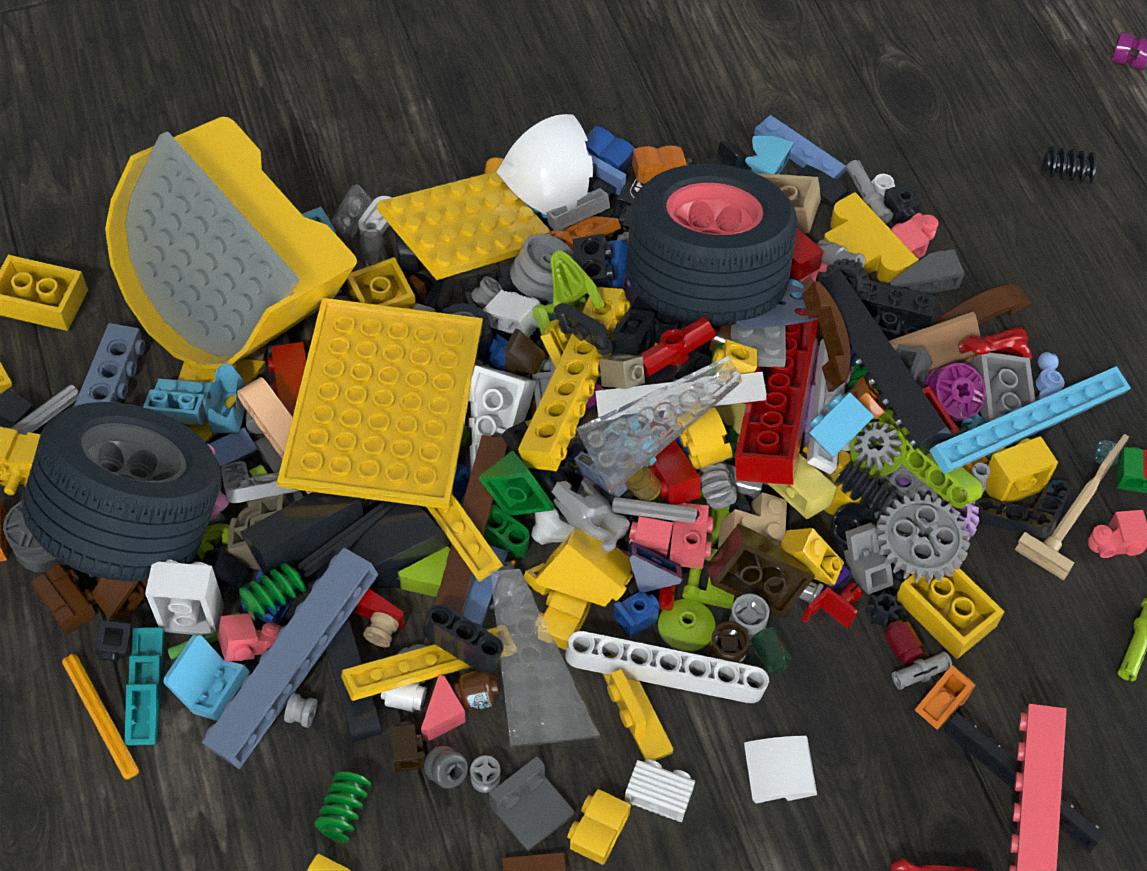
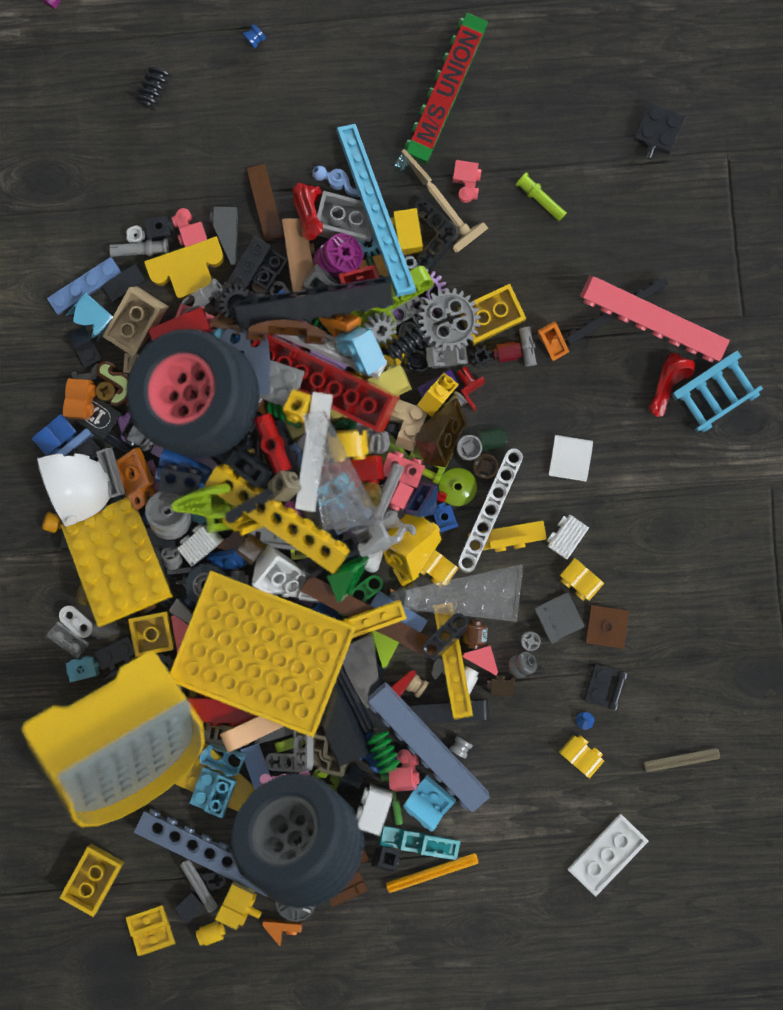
camera: 70 degrees left, 30 degrees up
green piece [314,772,372,843] -> none

